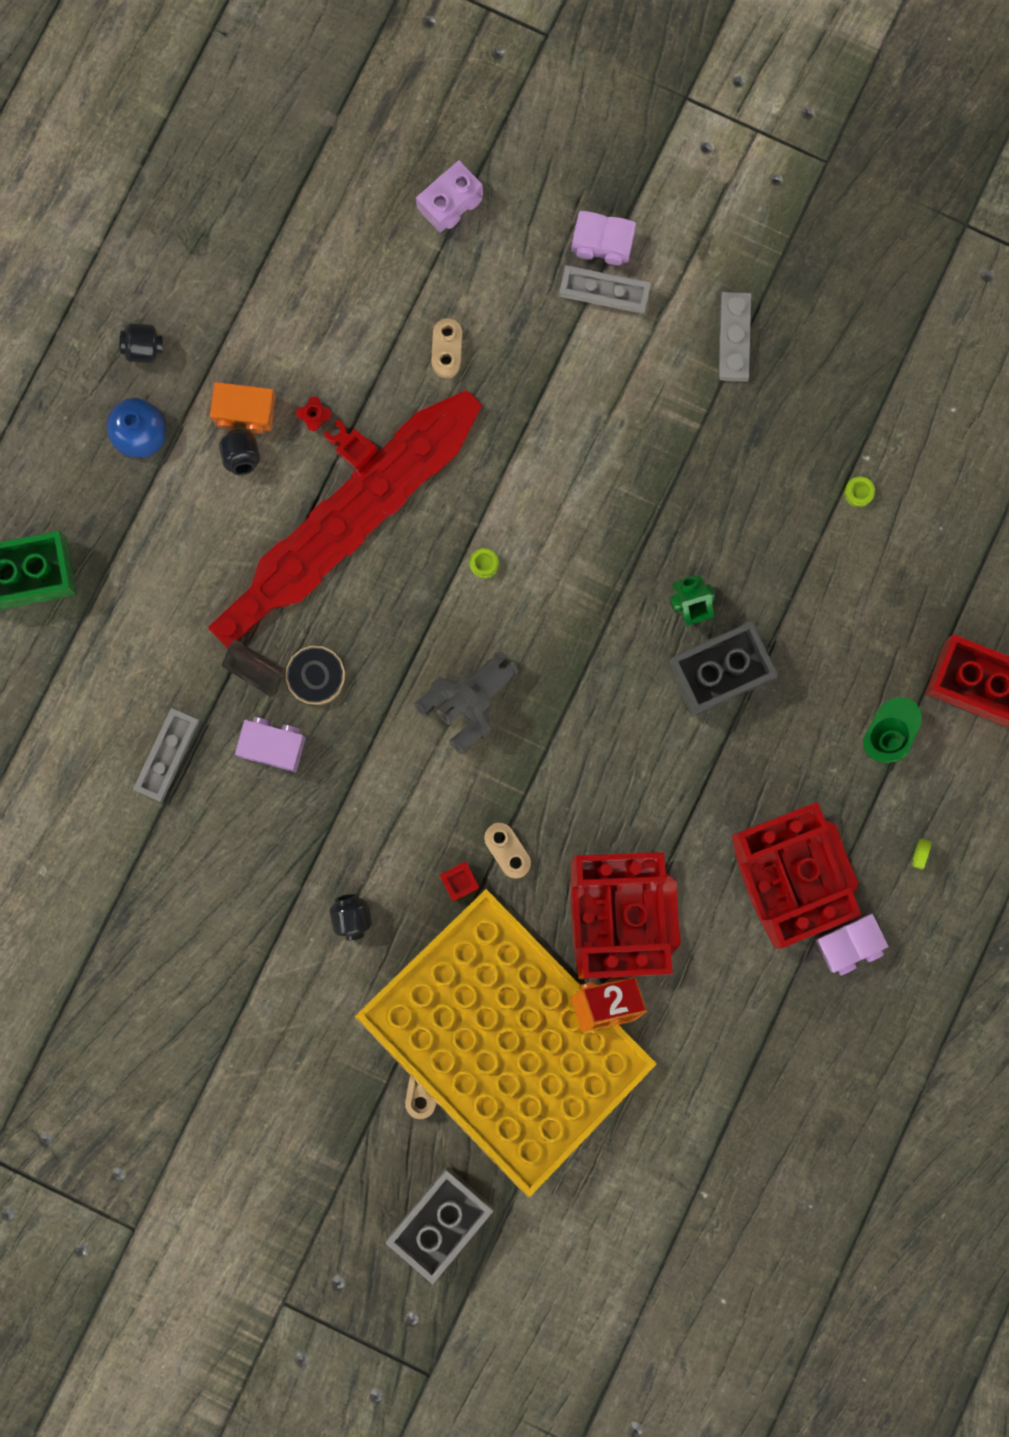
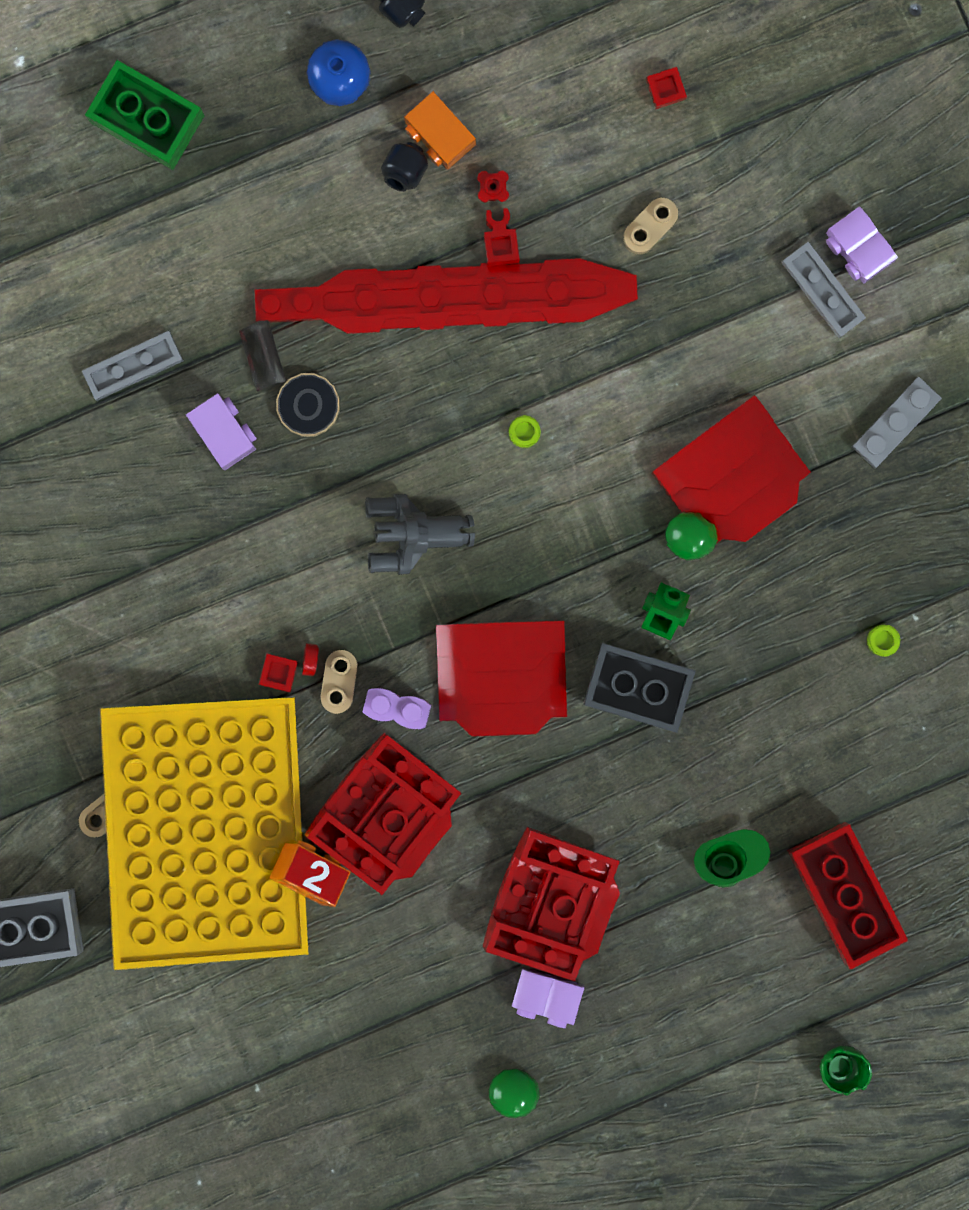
camera: 45 degrees right, 5 degrees up
black head [329,894,372,941] -> none
lavender brick [416,160,483,233] -> none
lime tile [911,838,932,870] -> none
none -> red tile [302,643,319,676]
none -> lavender brick [363,688,431,729]
none -> red slope [436,621,567,736]
none -> green hair [488,1069,540,1118]
none -> red plate [646,67,687,109]
none -> red slope [652,395,811,544]
none -> green hair [665,512,718,560]

